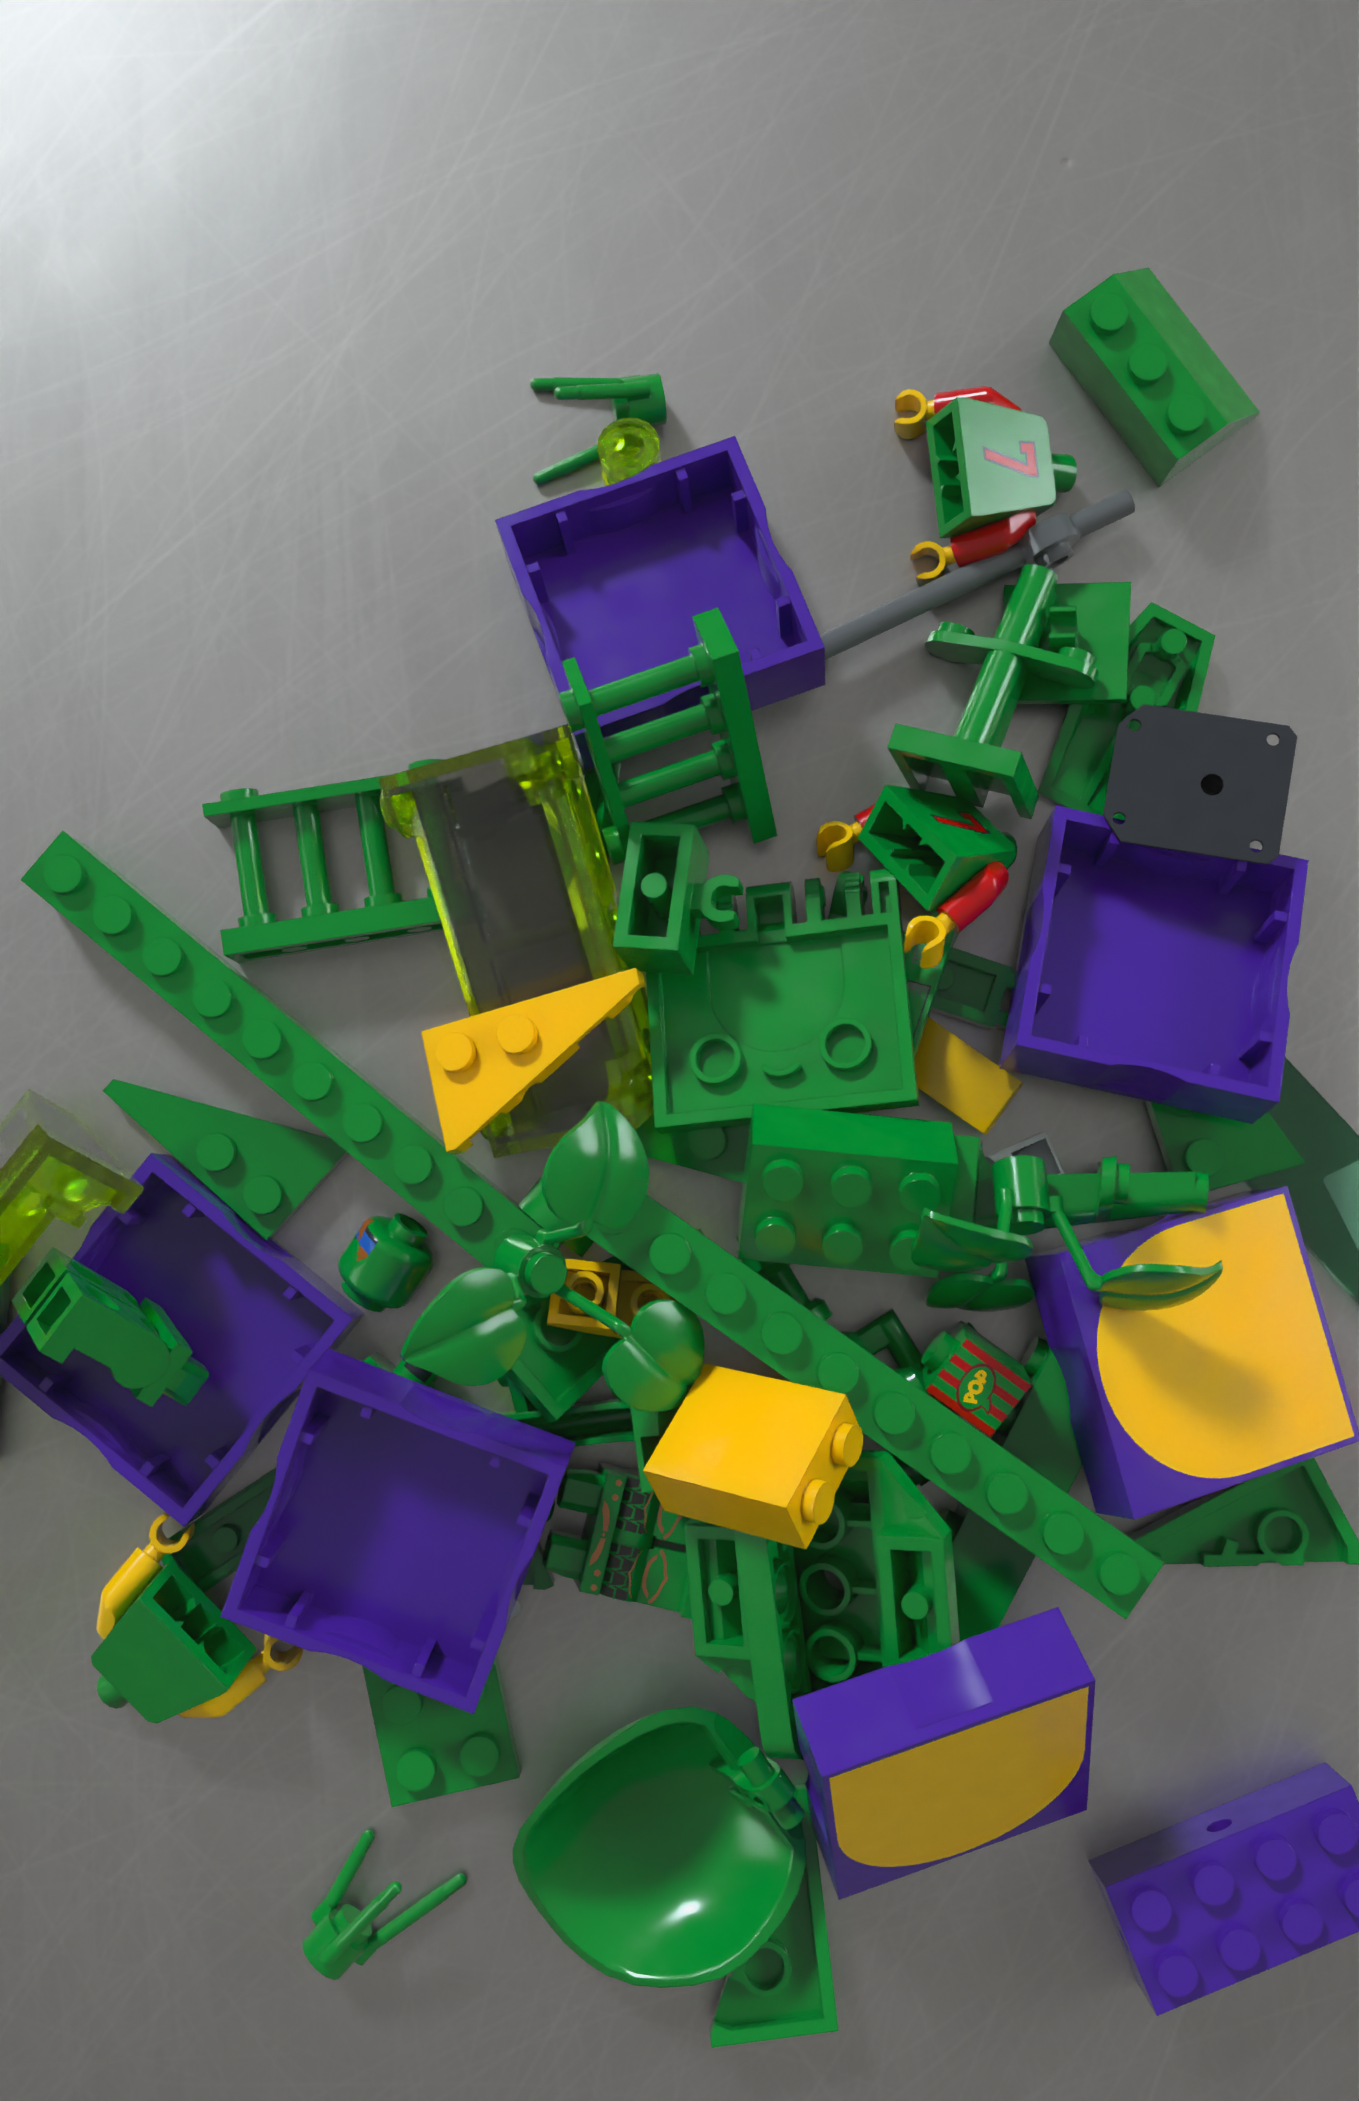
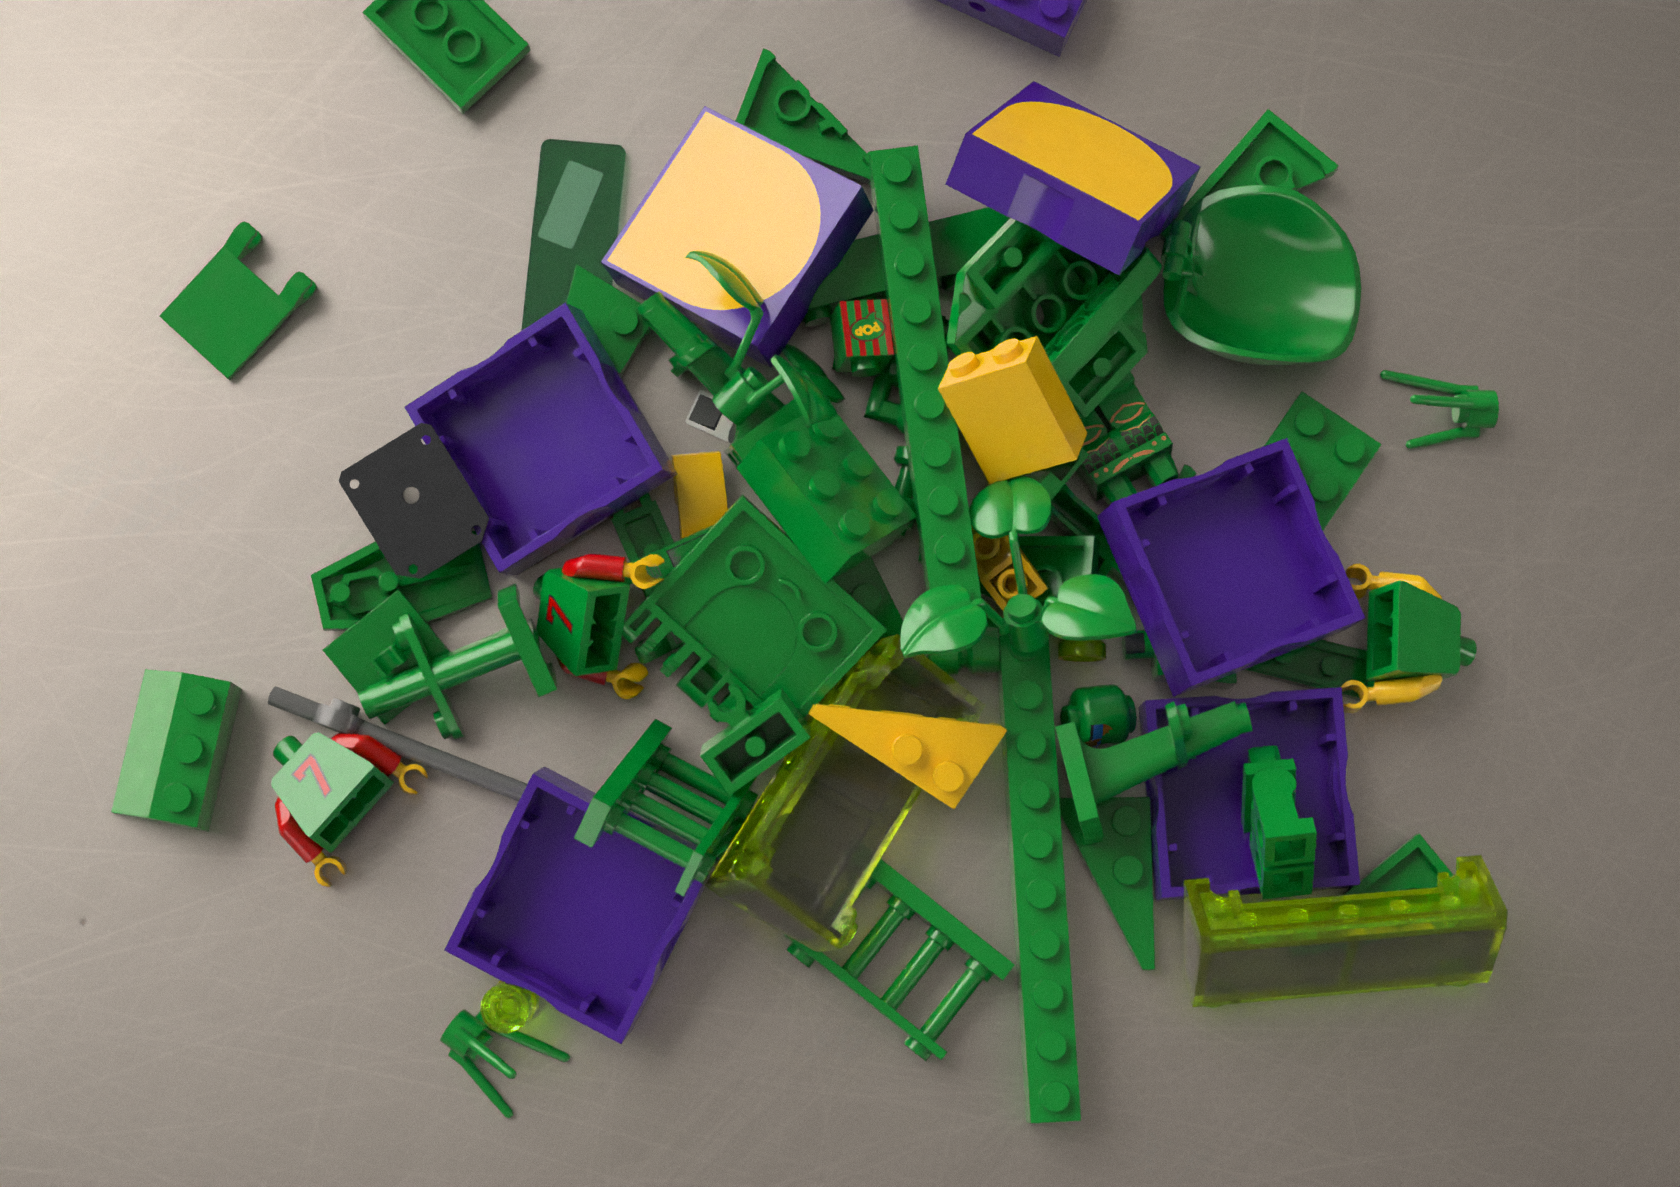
camera: 135 degrees left, 5 degrees down
none -> green piece [1055,701,1253,844]

